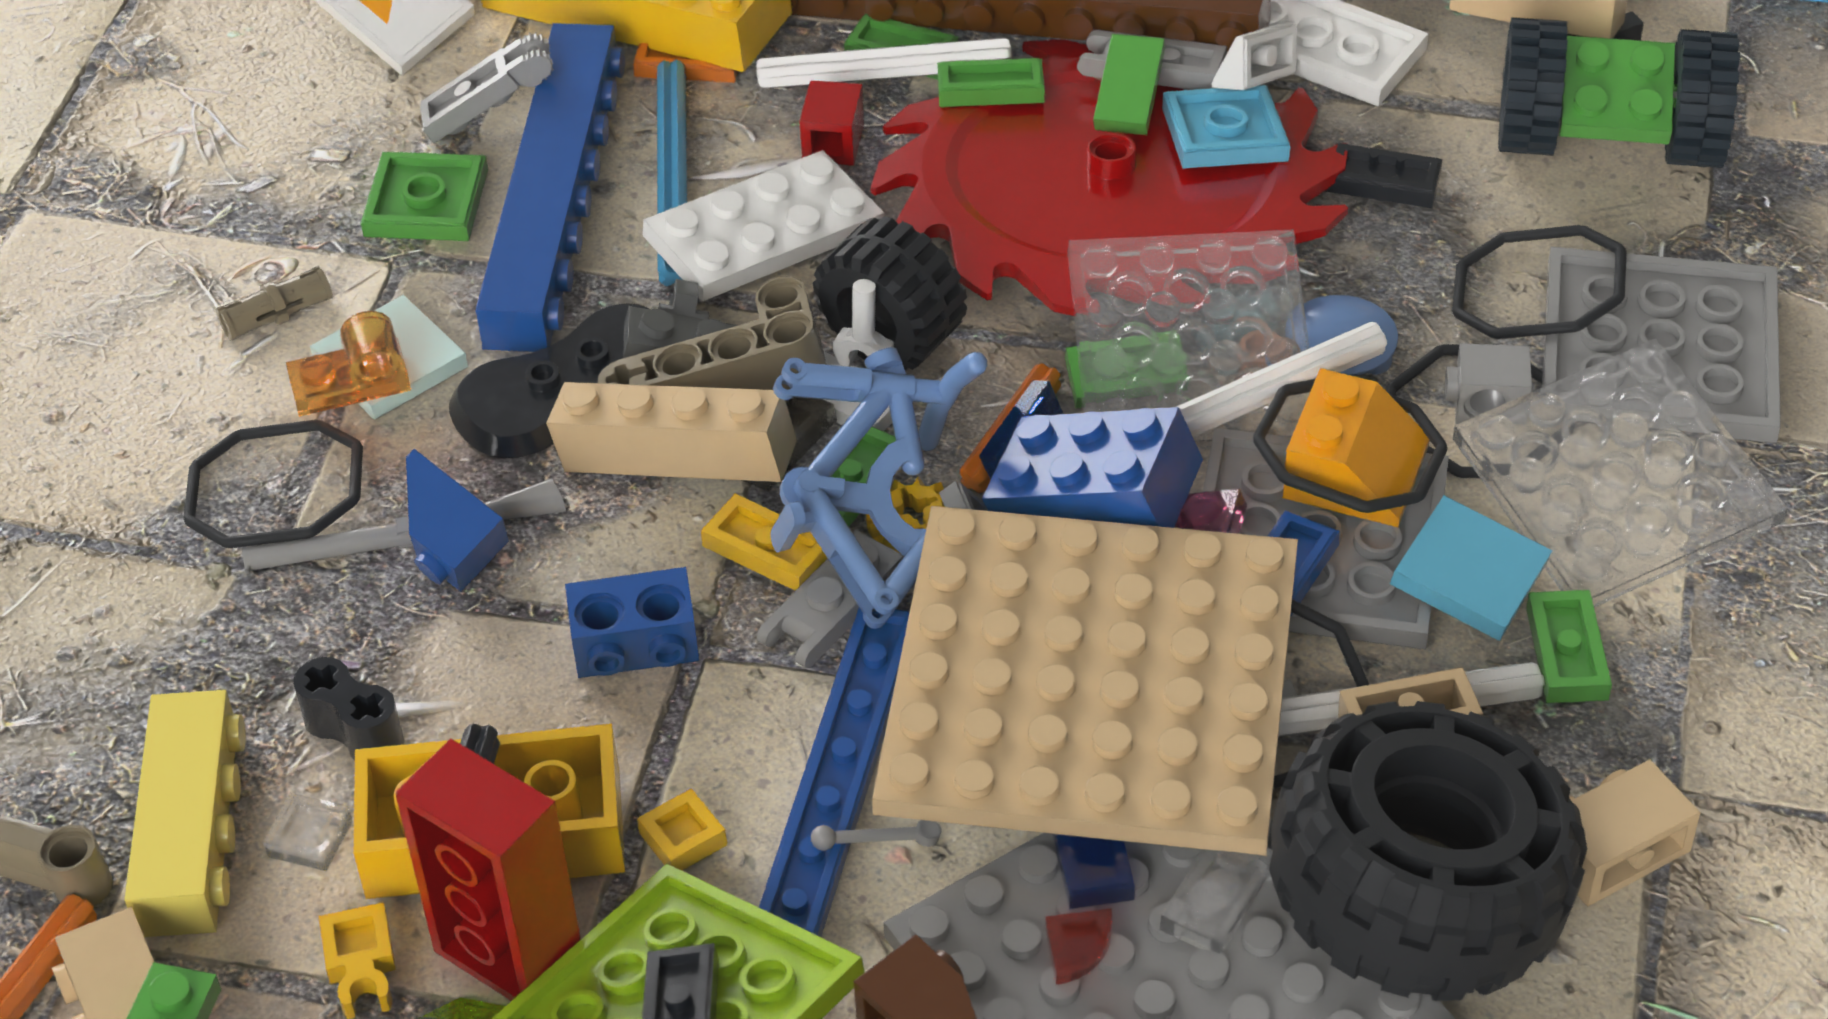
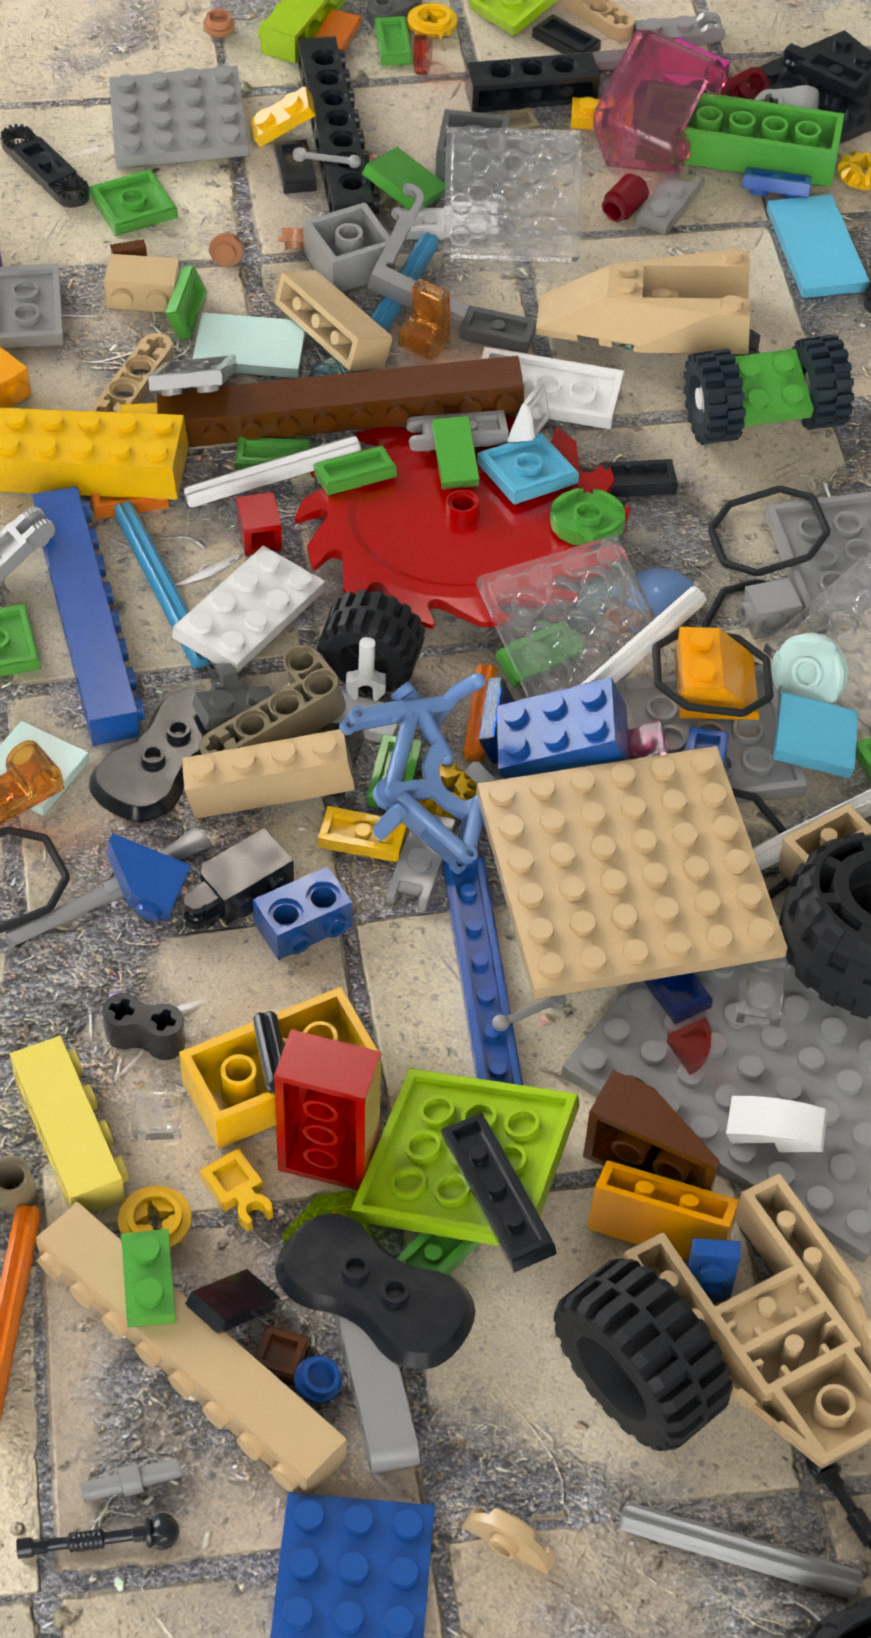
camera: 25 degrees left, 5 degrees up
yellow plate [637,788,727,871] -> none
none -> yellow gear [118,1185,192,1247]
none -> hinge [182,828,294,930]
none -> bright green tile [550,489,626,548]
none -> light aqua tile [771,632,849,704]

